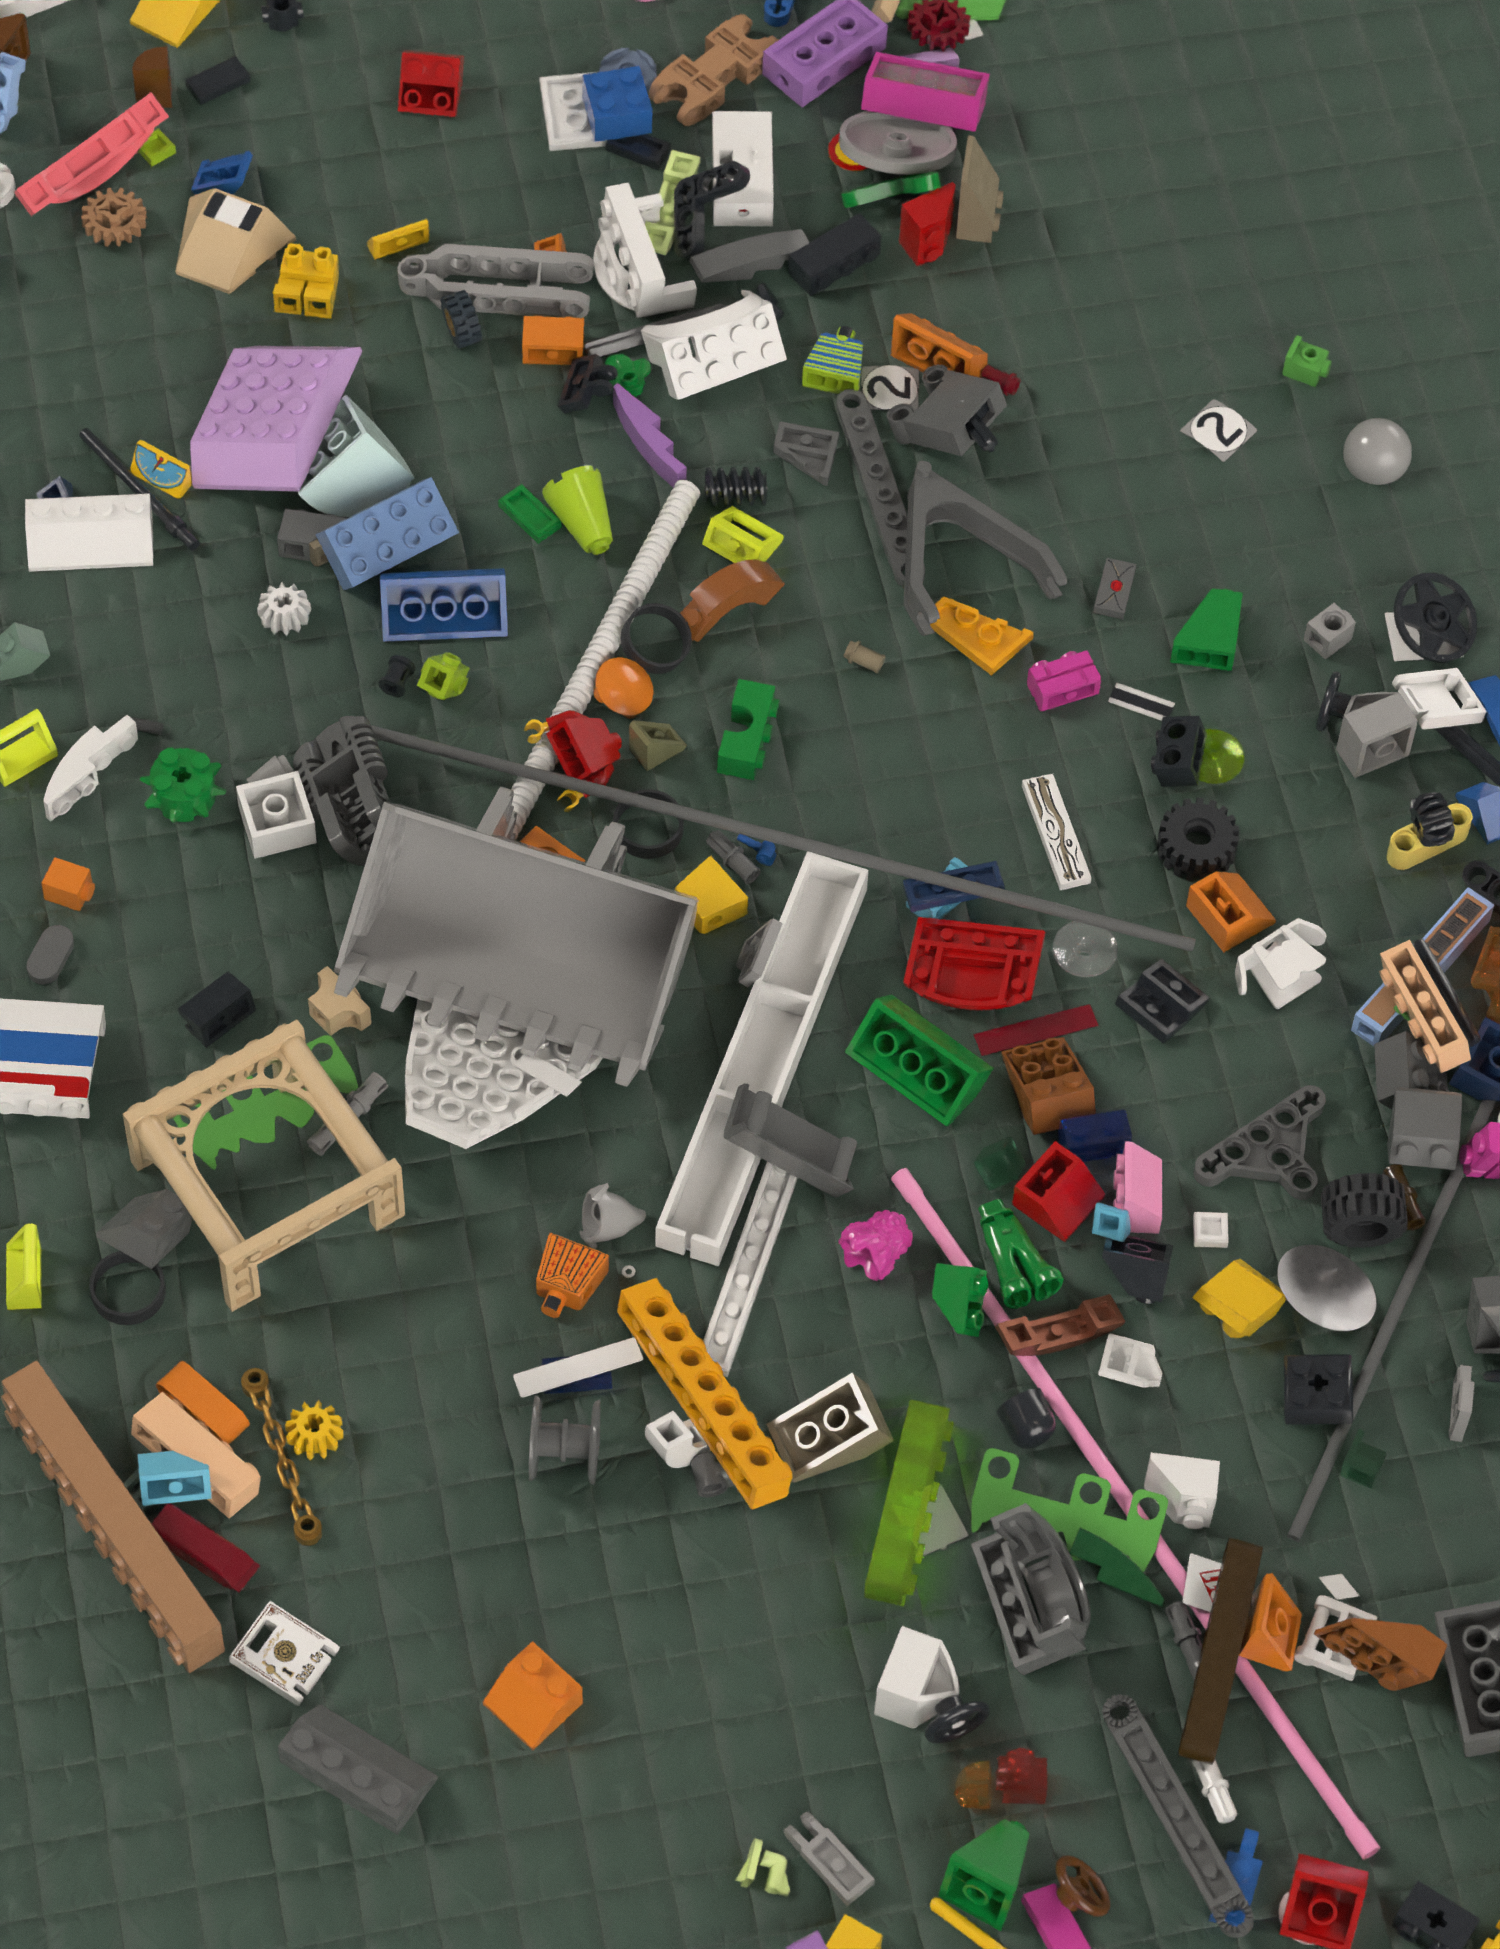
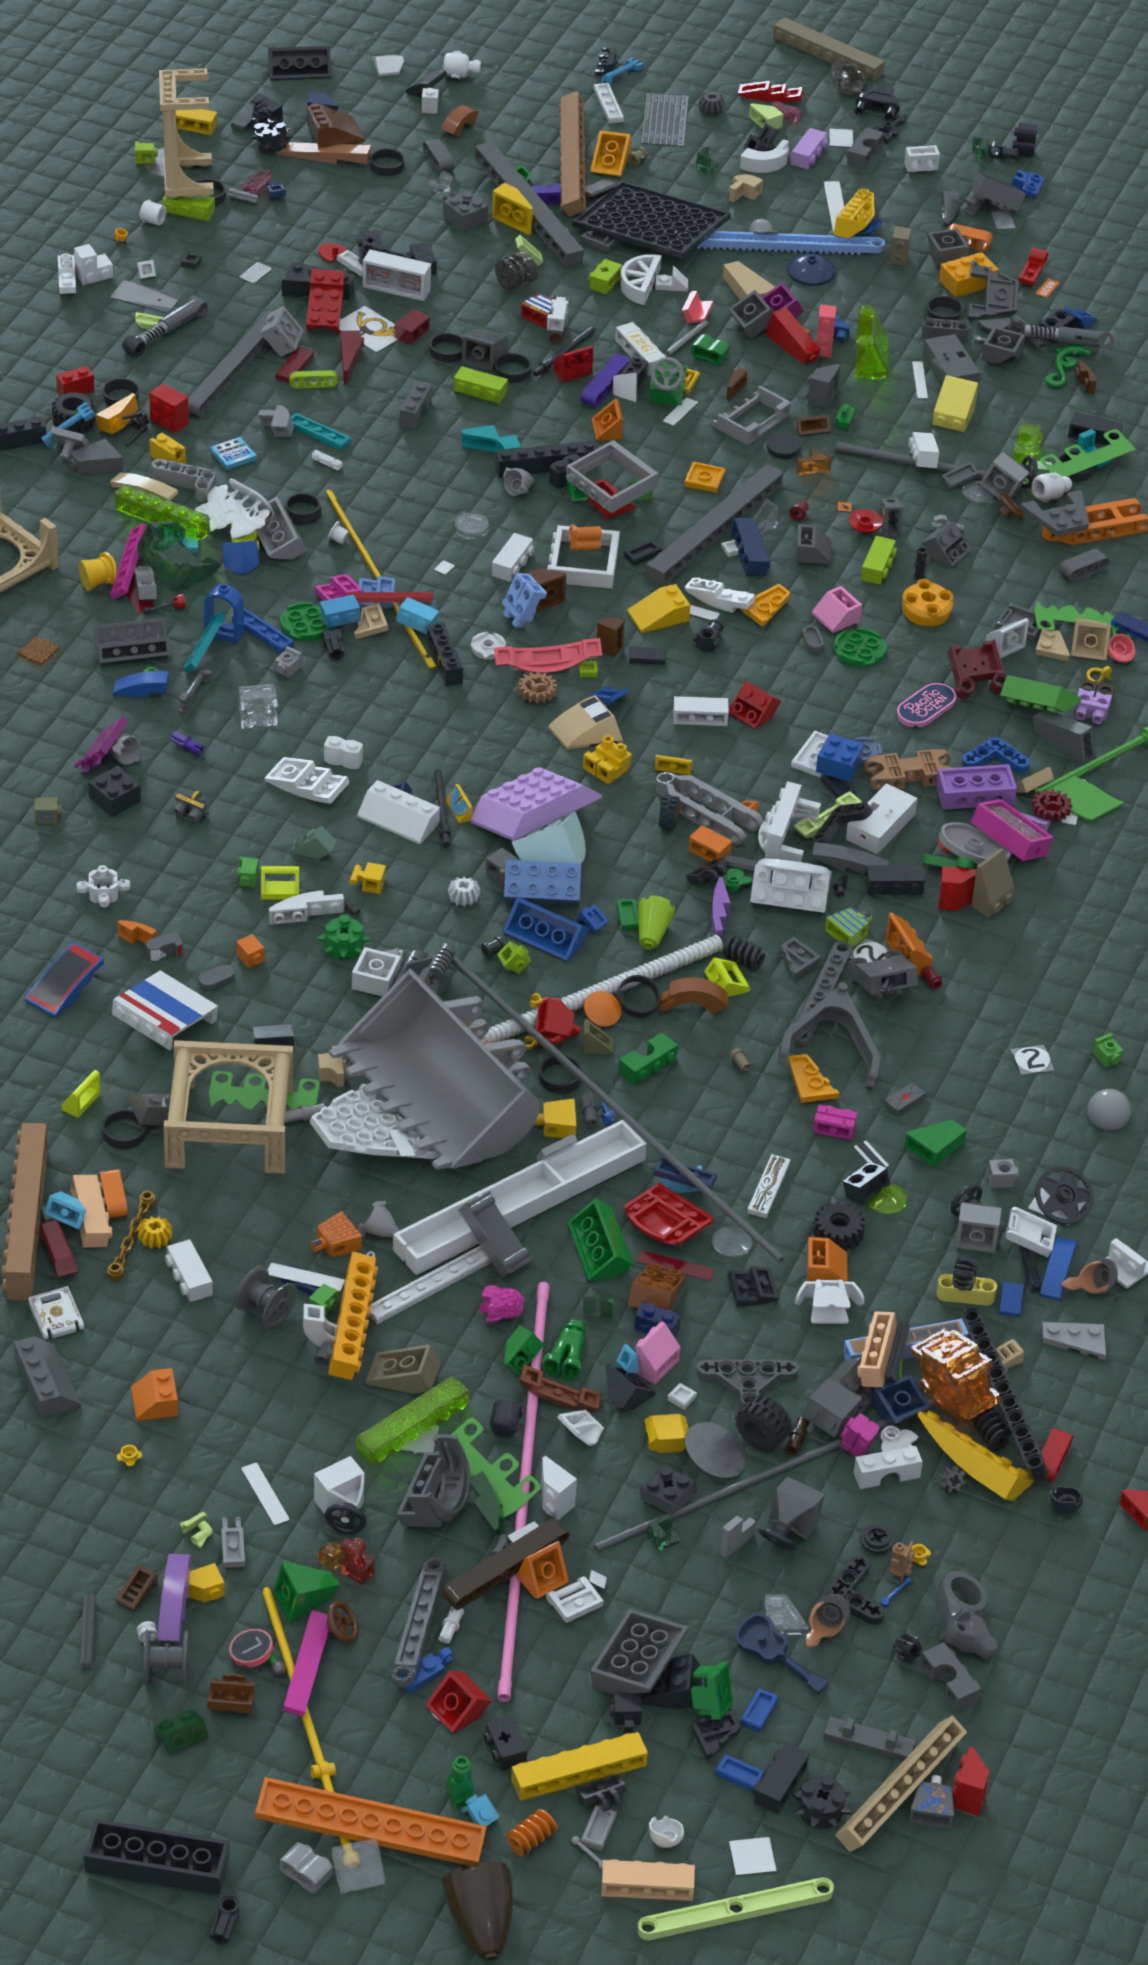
camera: 35 degrees right, 15 degrees down
red slope [1012,1141,1105,1242] -> none
dark orange slope [1314,1618,1448,1691] -> none
none -> yellow plate [117,1445,142,1467]
none -> white brick [165,1239,213,1302]
none -> white sticker [242,1463,289,1525]
none -> bright green brick [309,1284,339,1320]
none -> yellow brick [349,862,386,894]
none -> blue bracket [576,904,609,933]
none -> white brick [673,696,728,726]

